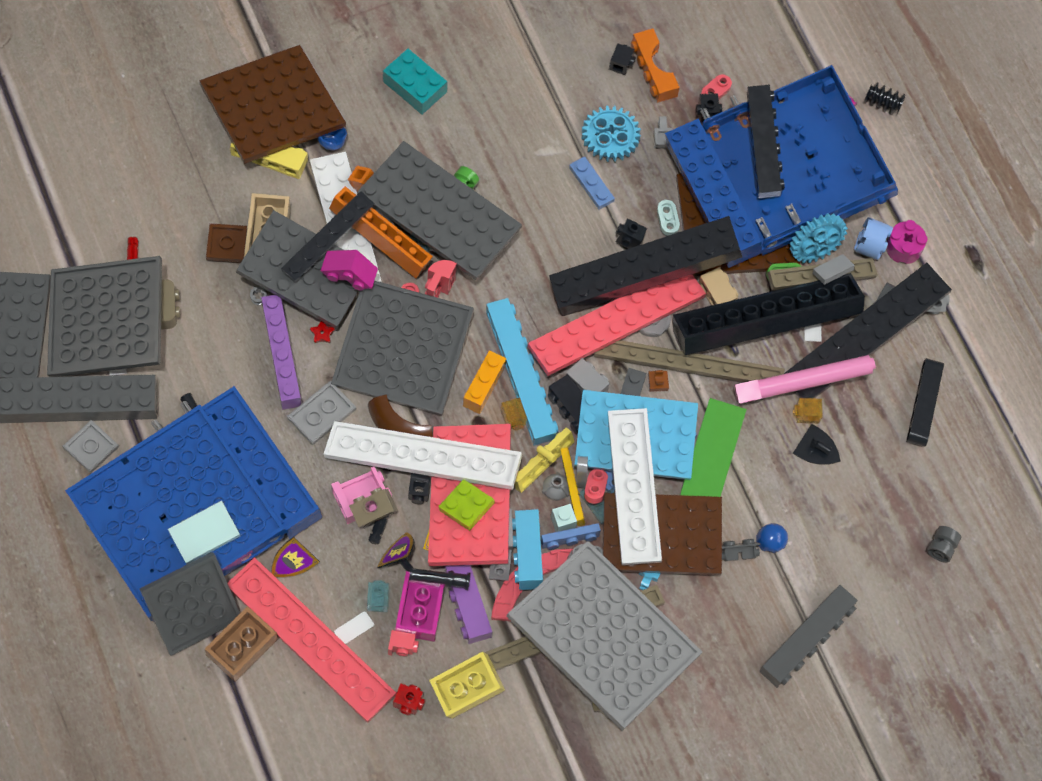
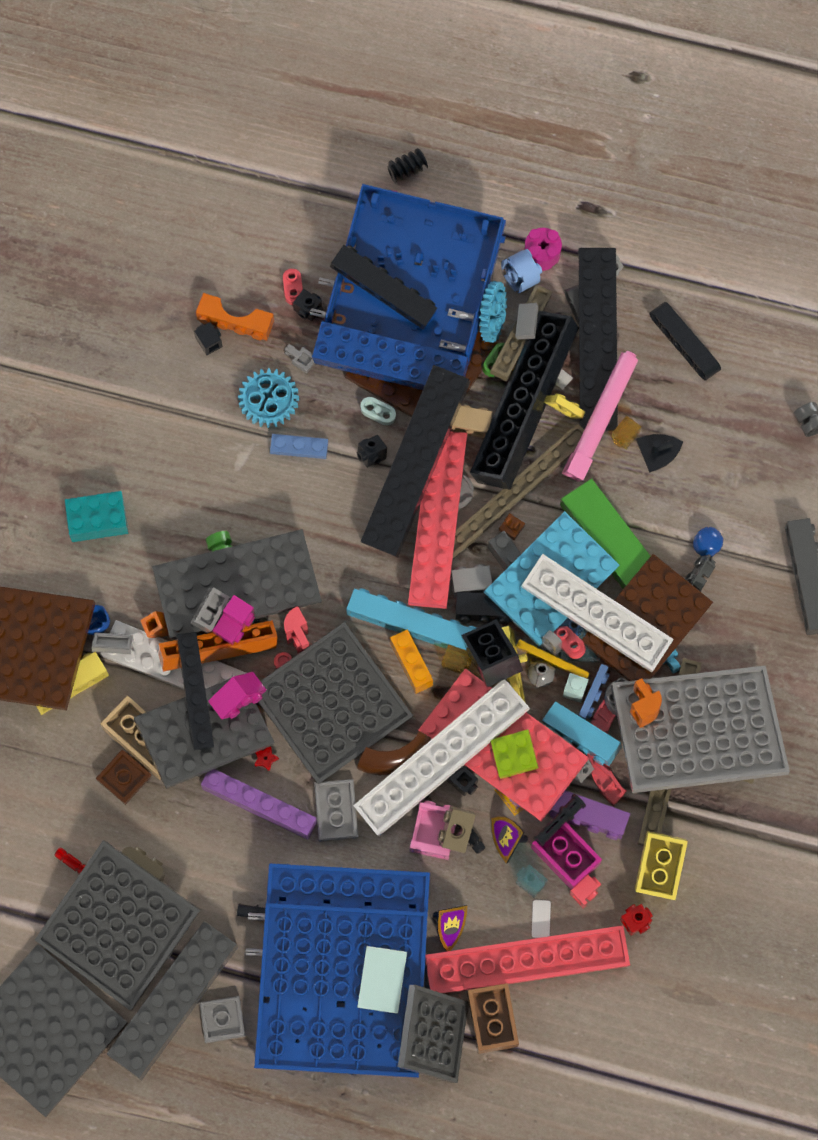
camera: 45 degrees left, 5 degrees up
light grey bush [250,286,267,305] -> none
none -> light grey tile [92,633,133,654]
none -> light grey brick [190,587,230,633]
none -> dark pink brick [212,595,255,646]
none -> black brick [461,619,523,687]
none -> light yellow plate [544,394,585,419]
none -> orange brick [630,678,662,728]

